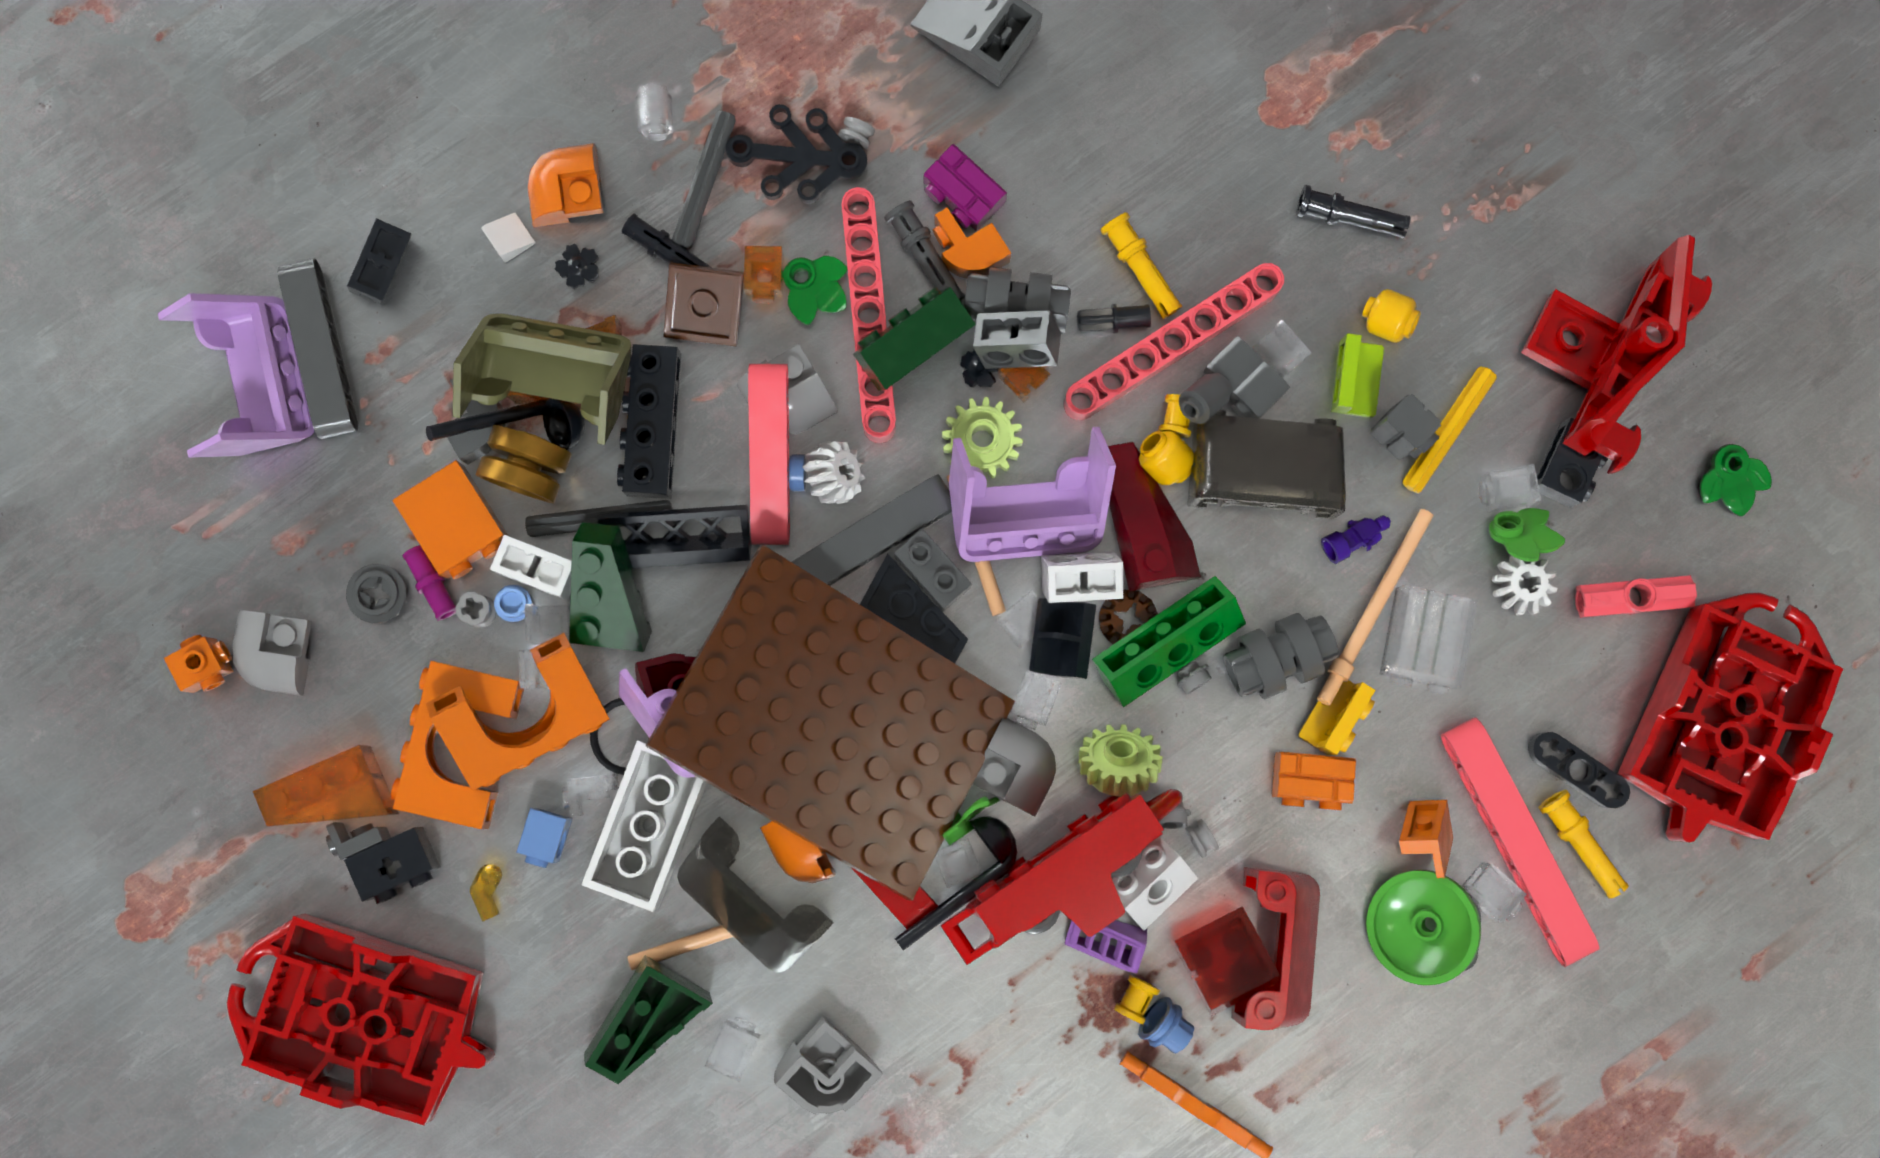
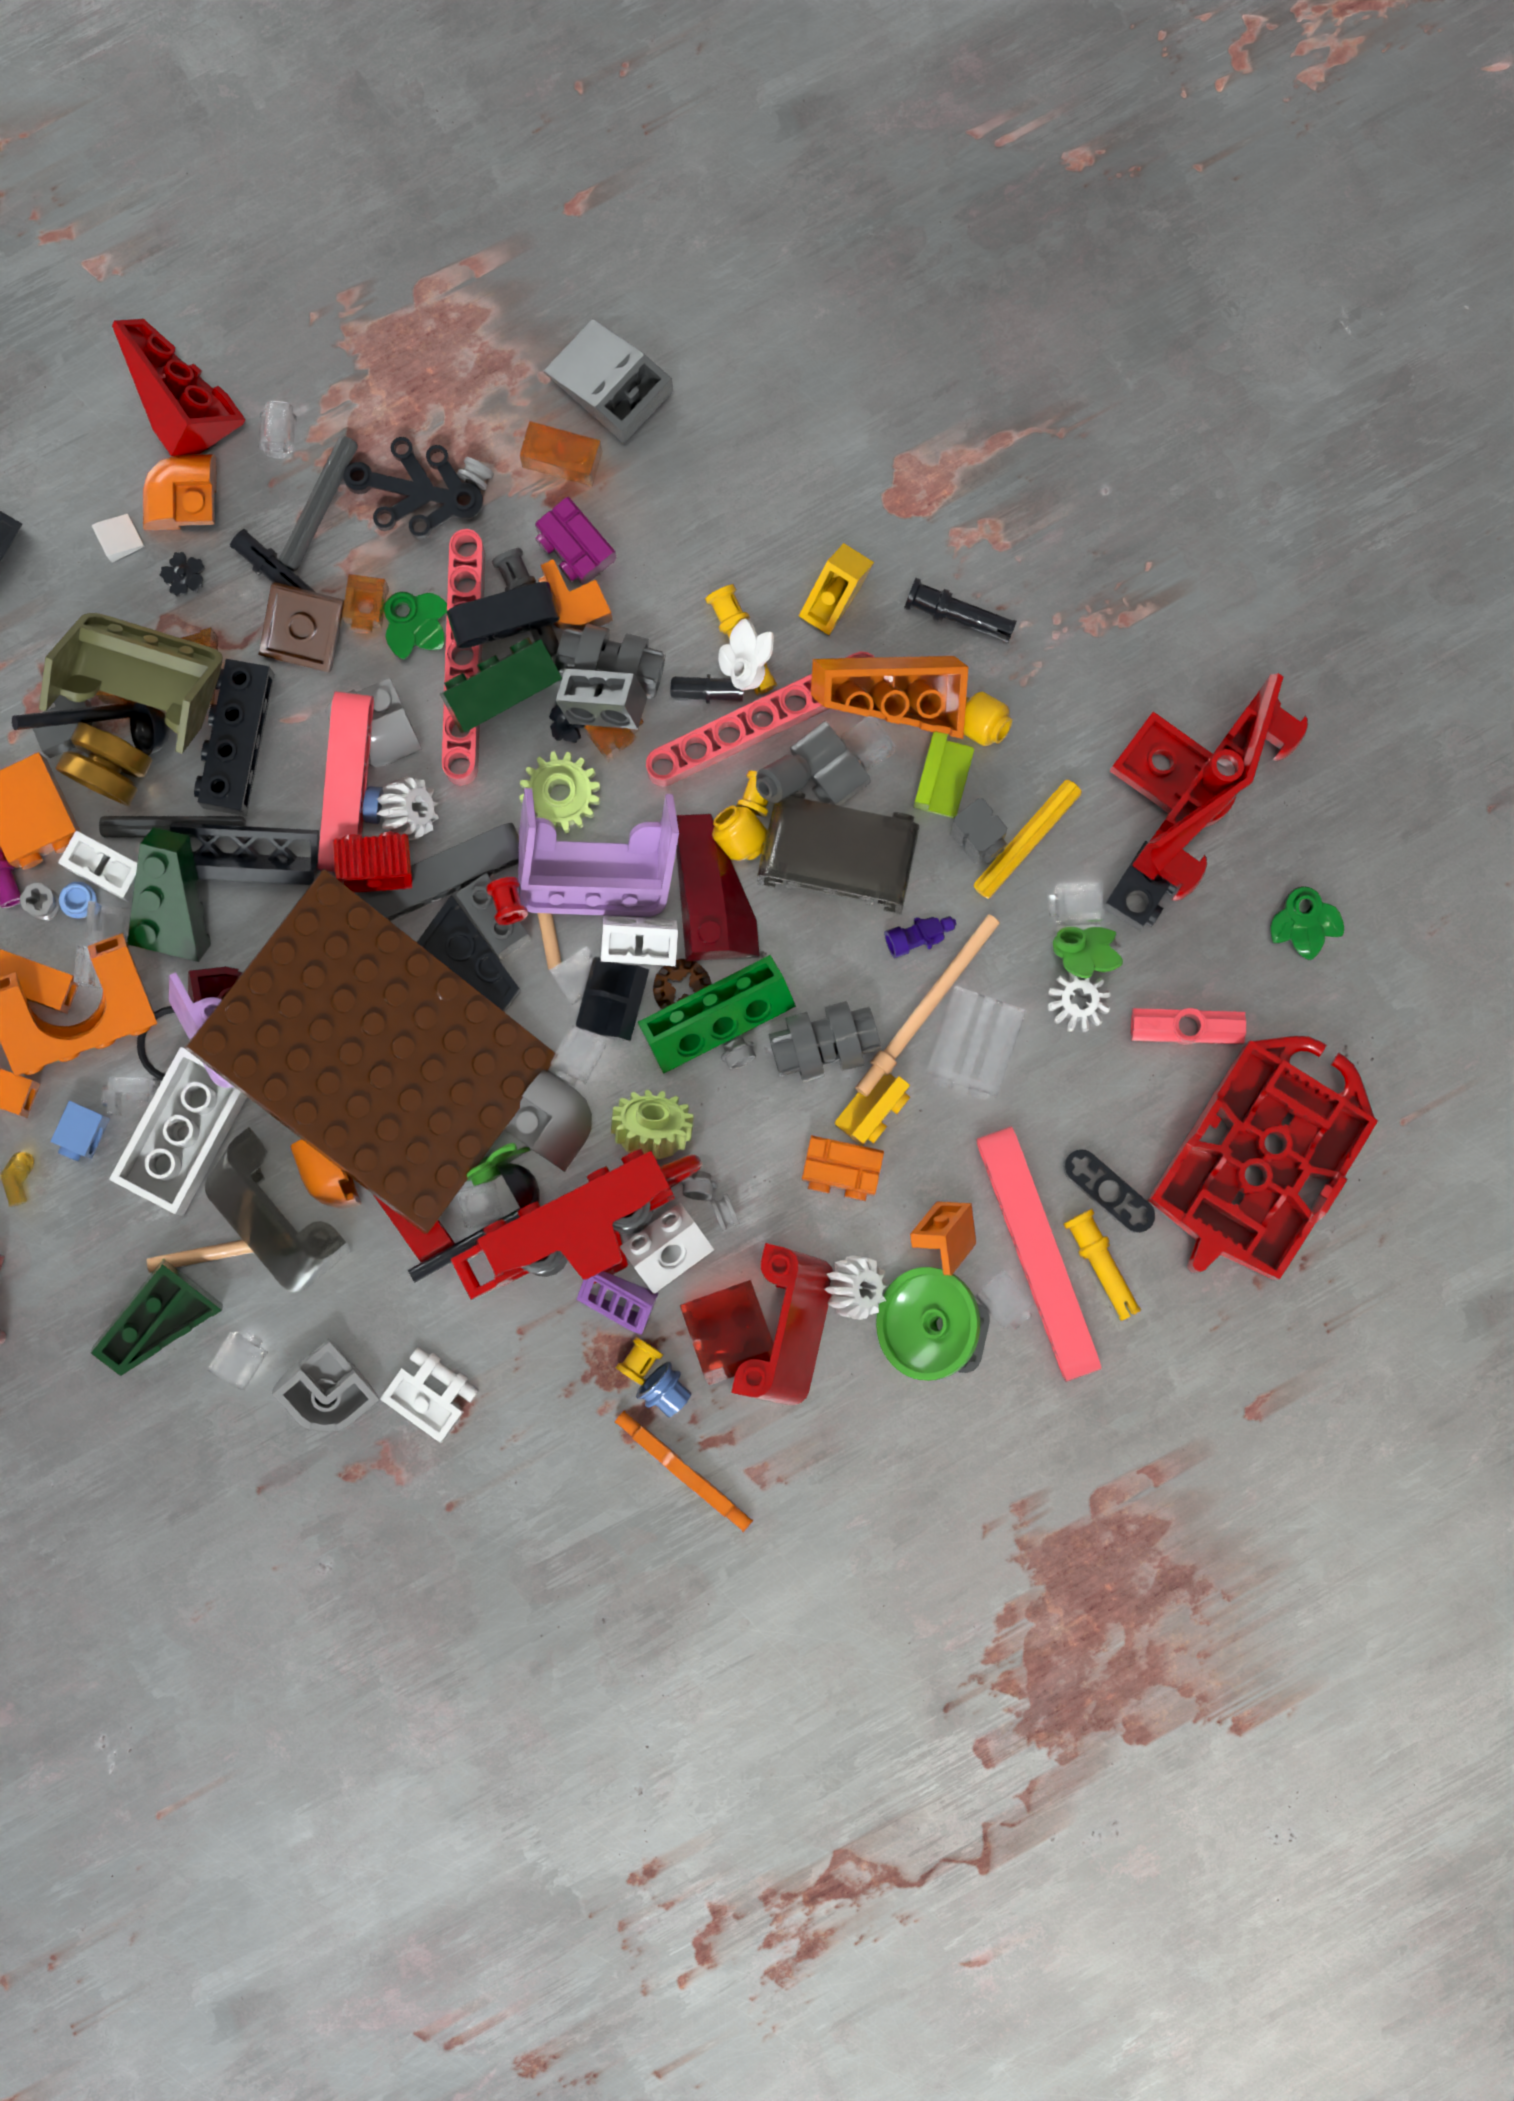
camera: 15 degrees right, 0 degrees up
none -> red wedge [112,319,246,456]
none -> red brick [333,831,412,893]
none -> white plate [380,1347,479,1443]
none -> black beam [446,582,560,649]
none -> red bush [486,877,528,925]
none -> clear orange brick [519,421,602,487]
none -> white plate [718,618,774,690]
none -> yellow slope [799,543,874,635]
none -> orange wedge [811,656,969,739]
none -> white gear [824,1255,889,1320]

